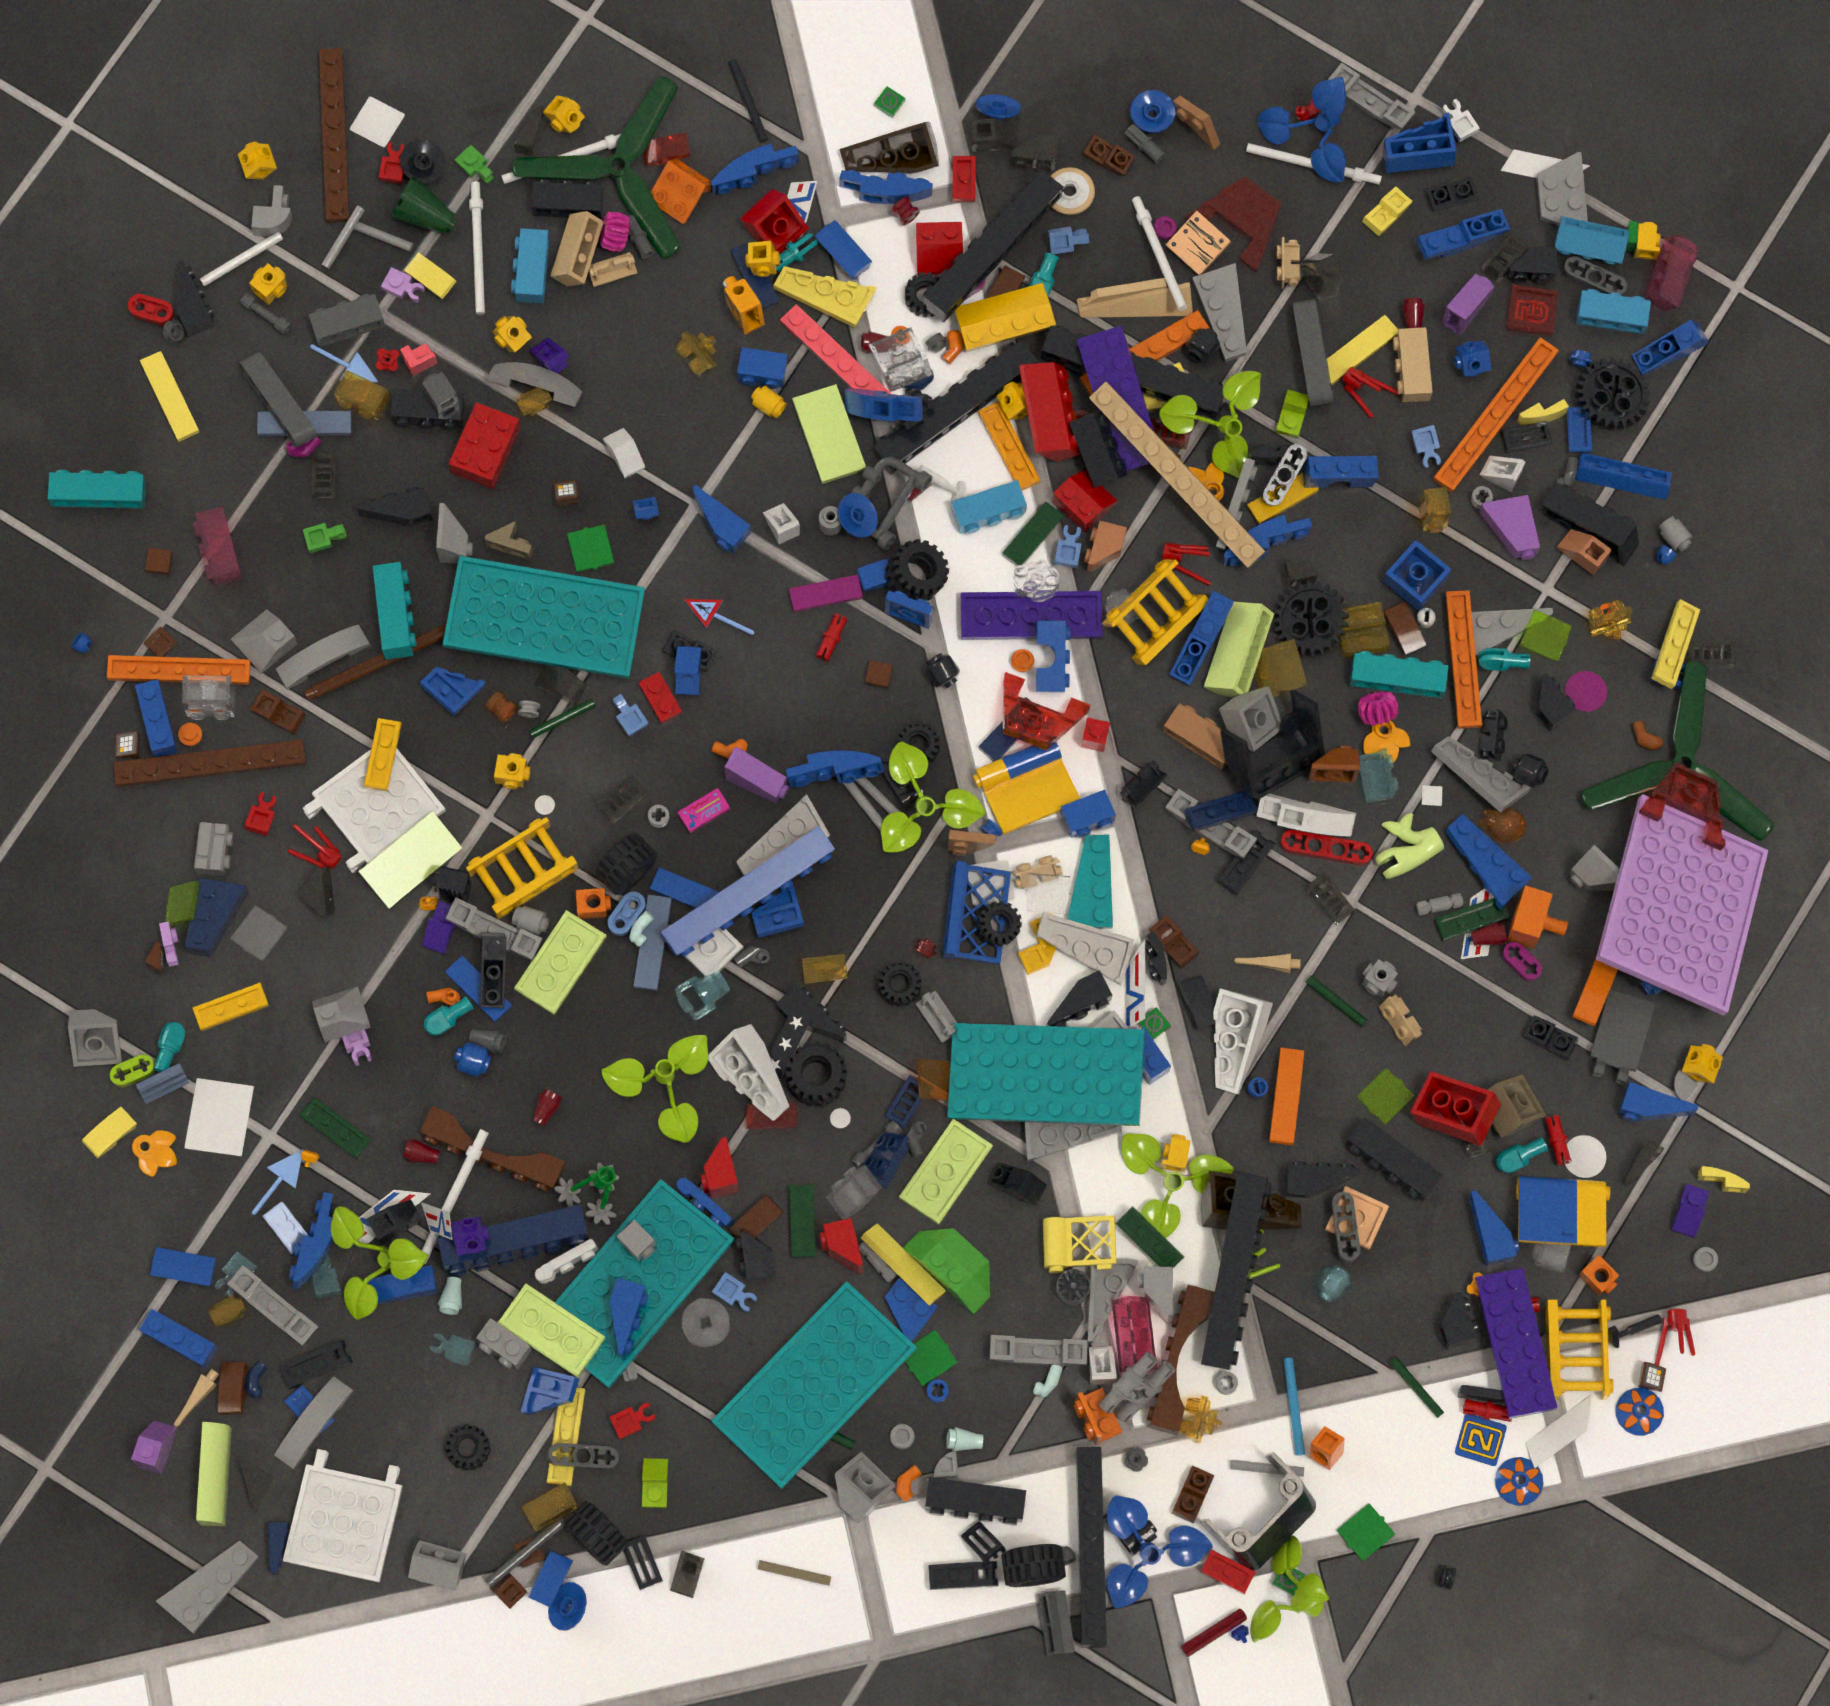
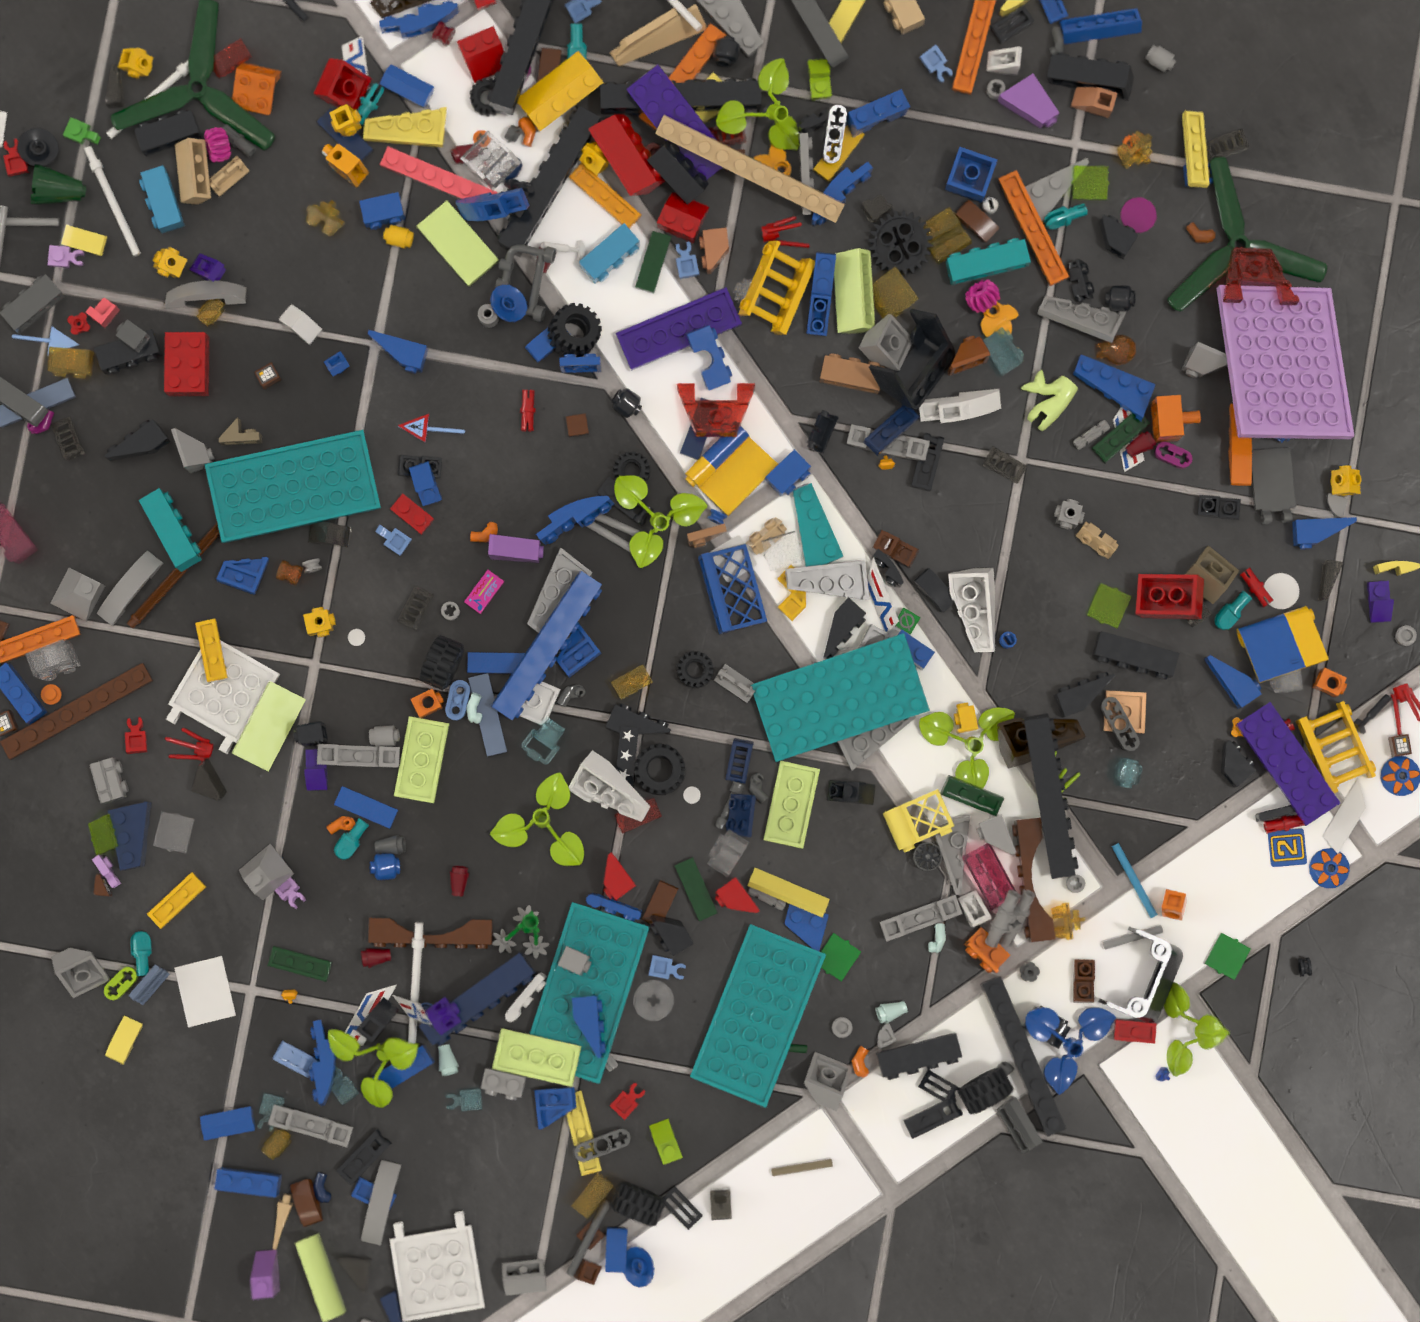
camera: 20 degrees left, 10 degrees up
light orange plate [132,1130,177,1177] -> none
reddish brown slope [250,690,306,735] -> none
light blue piece [252,1150,303,1215] -> none
bright green plate [303,523,347,553] -> none
light orange rock [419,896,438,910] -> none
black tyre [445,1424,490,1471] -> none
yellow fence [466,817,578,920] -> none
black slope [480,932,507,1008] -> none
dark green bar [529,698,596,739] -> none
green piece [567,525,614,573] -> none
blue slope [711,144,799,194] -> none
white slope [763,503,800,544] -> none
magenta tile [789,575,863,613] -> none
bright green wedge [903,1228,990,1315] -> none
clear red plate [915,938,937,959] -> none
clear orange piece [916,1059,950,1101] -> none
blue bush [927,1379,949,1403] -> none
black tyre [976,901,1022,947] -> none
orange plate [1011,649,1035,673] -> none
clear plate [1013,559,1060,602] -> none
red brick [1081,717,1110,752] -> none
dark red axle [1181,1609,1247,1657] -> none
tan piece [1234,954,1301,973] -> none
orange slope [1269,1047,1304,1146] -> none
green tile [1272,1568,1306,1597] -> none
red beam [1280,830,1373,866] -> none
dark green bar [1305,975,1368,1027] -> none
red plant [1342,366,1399,418] -> none
dark green bar [1389,1357,1445,1419] -> none
clear yellow brick [1418,487,1451,533] -> none
white sticker [1422,785,1442,806] -> none
blue hinge [1656,544,1677,565] -> none

